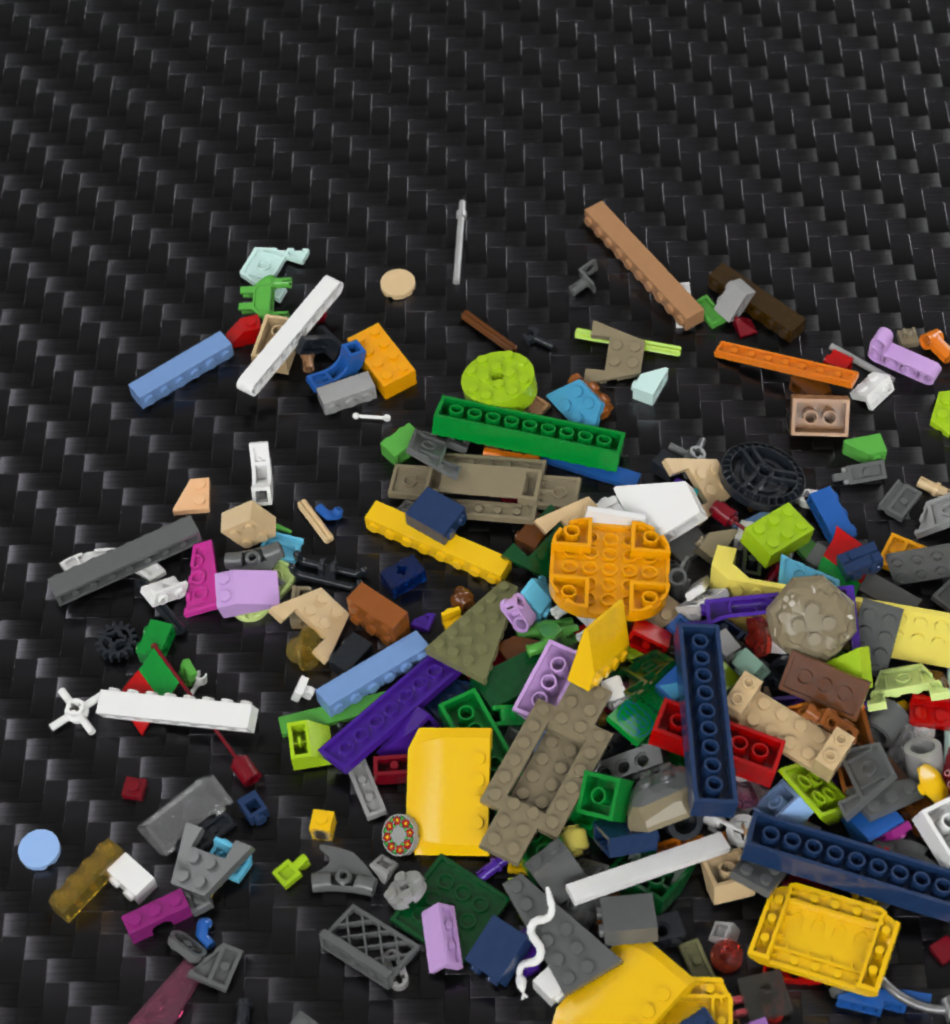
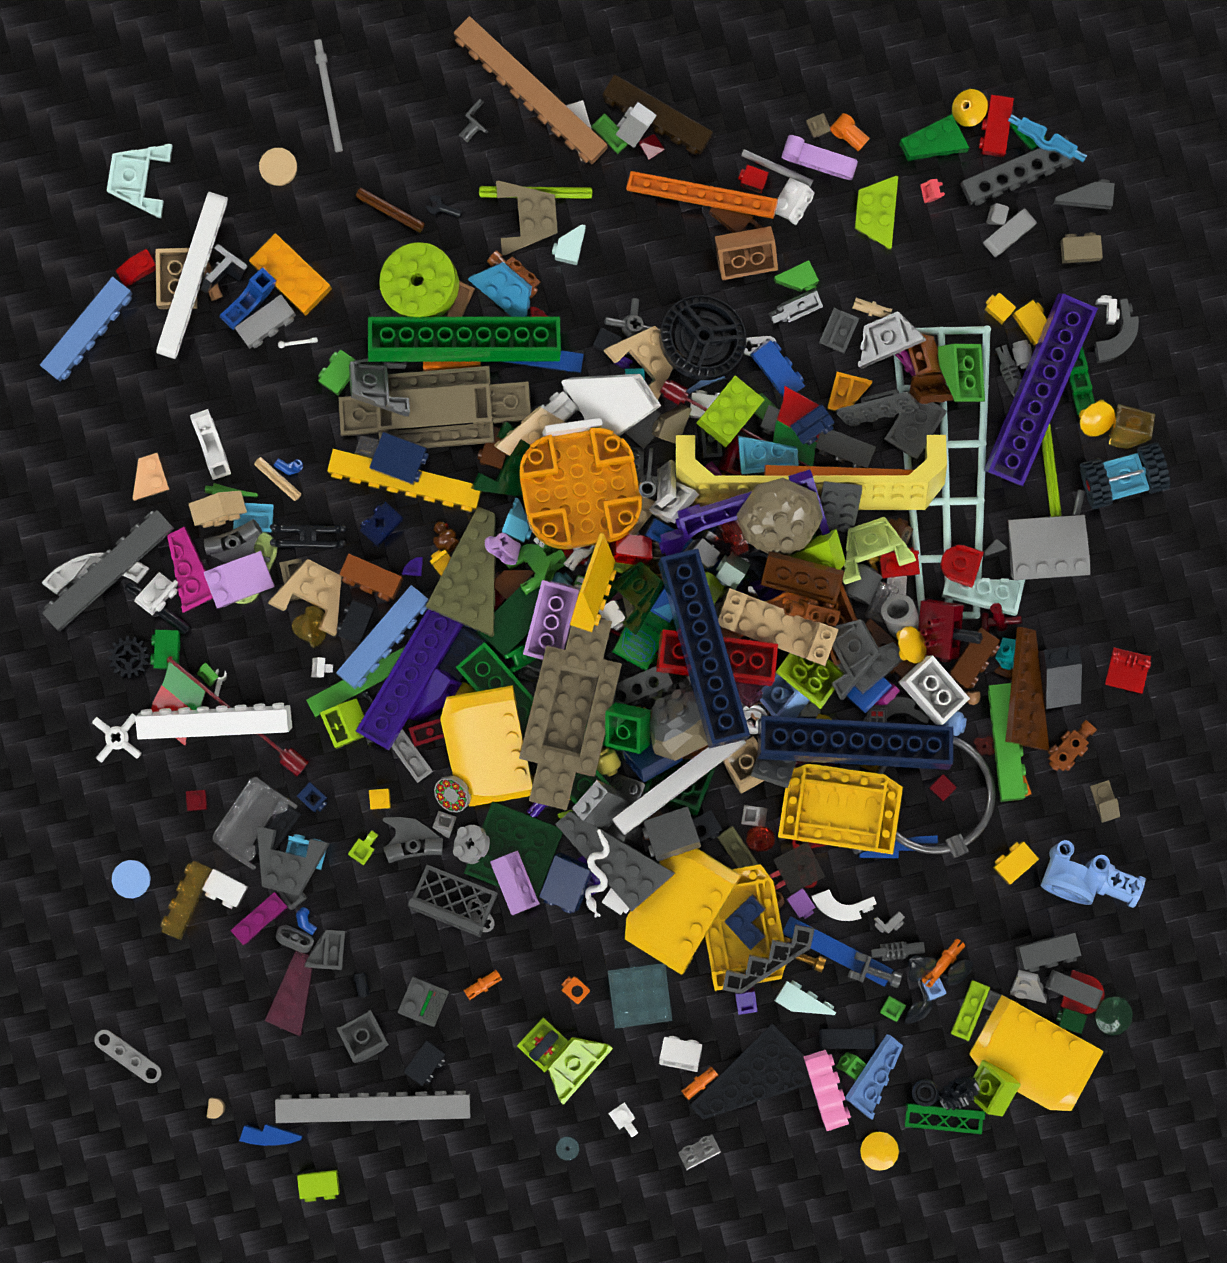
camera: 20 degrees left, 30 degrees up
bright green connector [238,275,292,320] -> none

